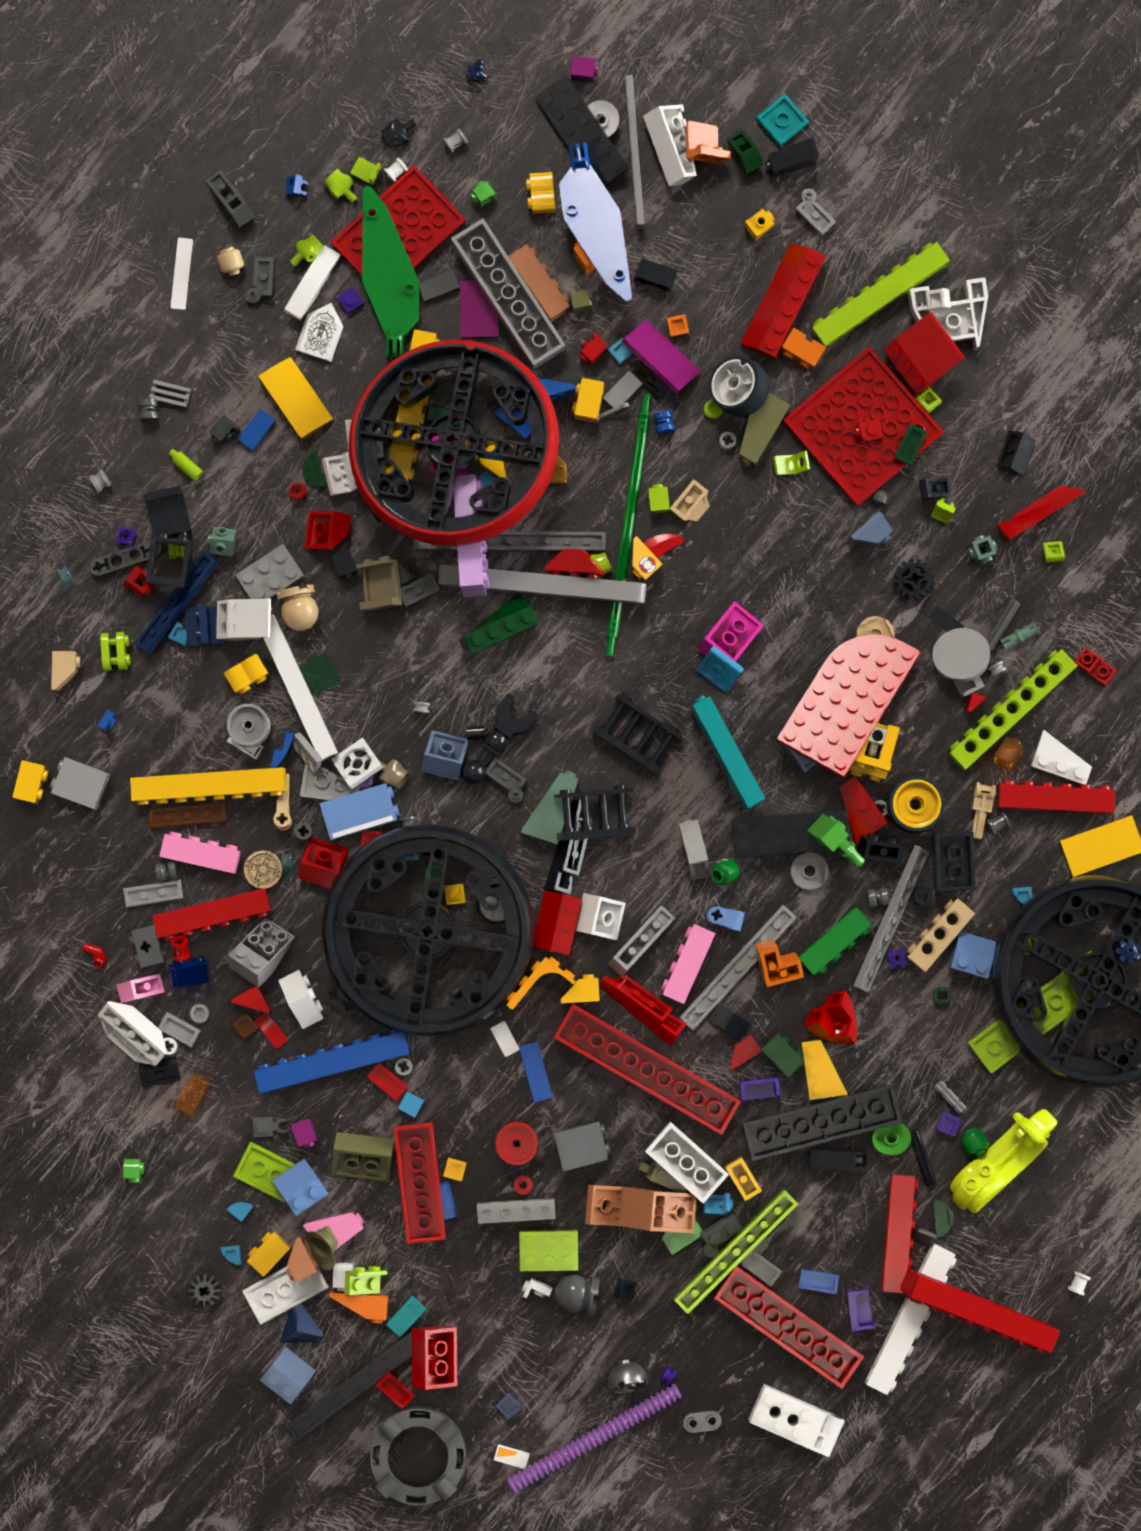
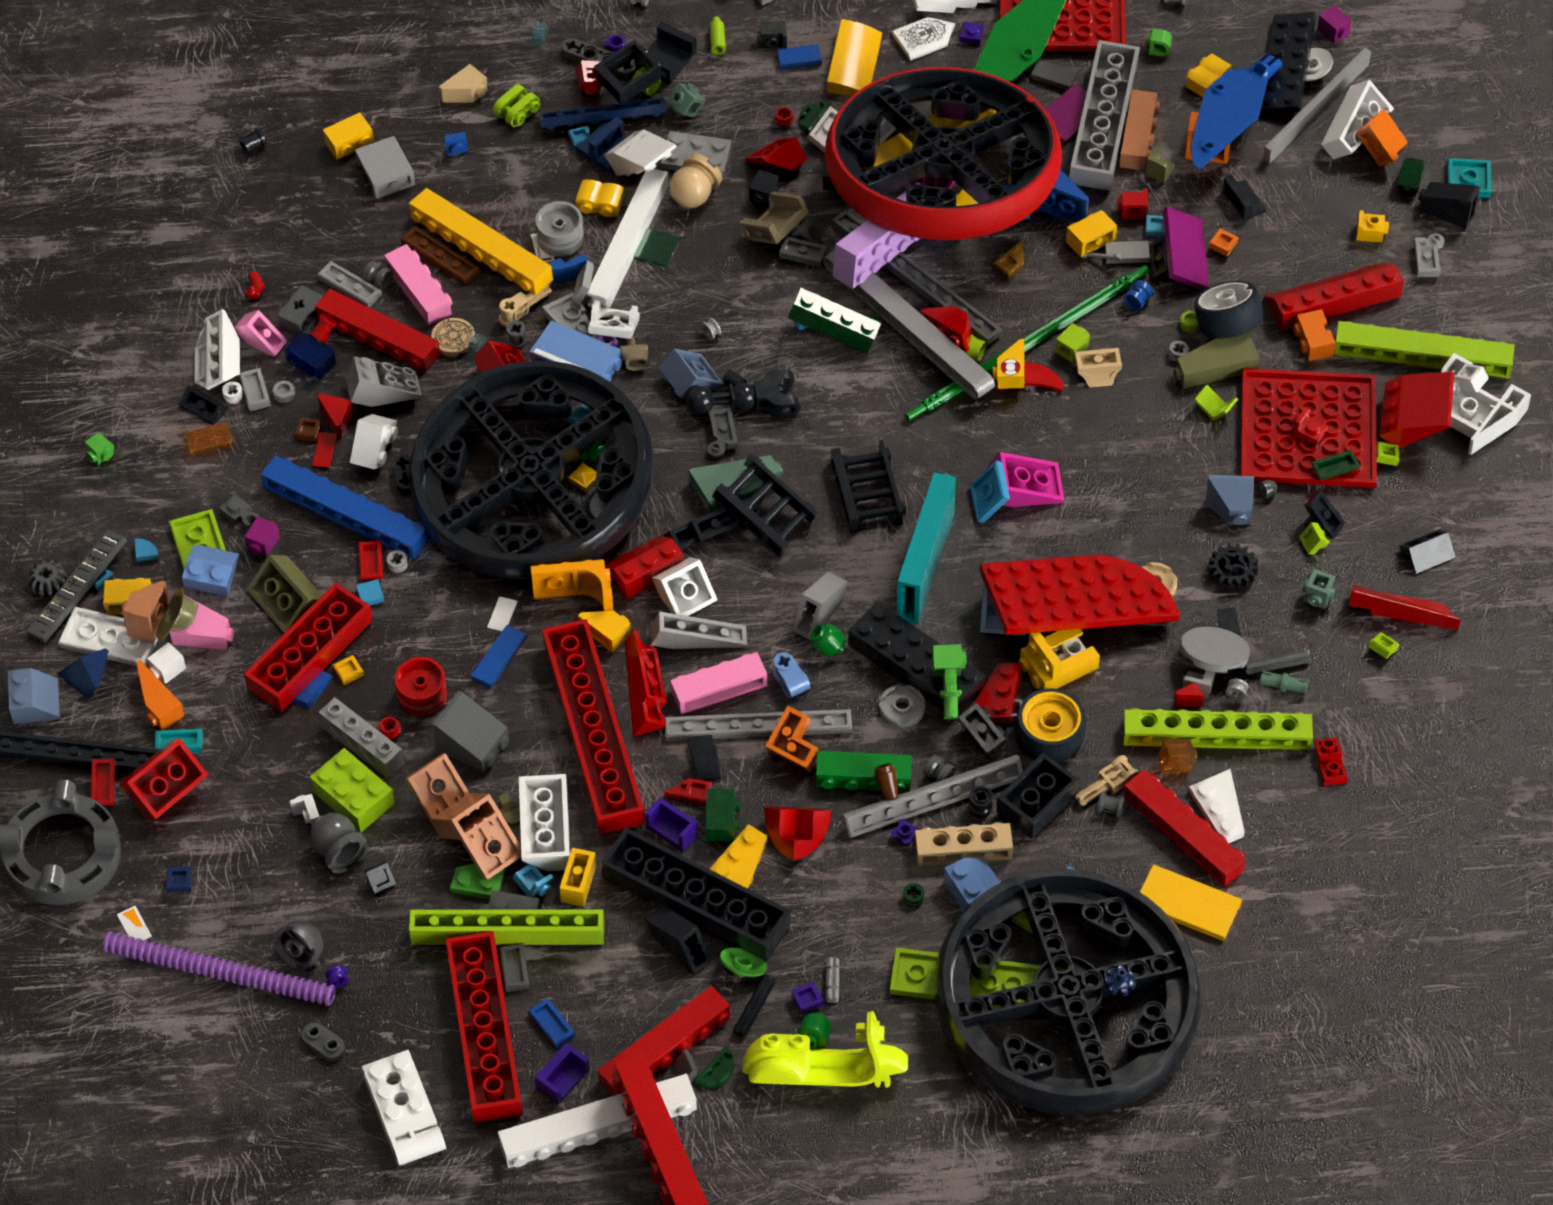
camera: 50 degrees right, 30 degrees down
lime bracket [345,1266,387,1295] -> none
none -> dark grey tile [26,530,127,643]
none -> reddish brown cone [873,763,899,800]

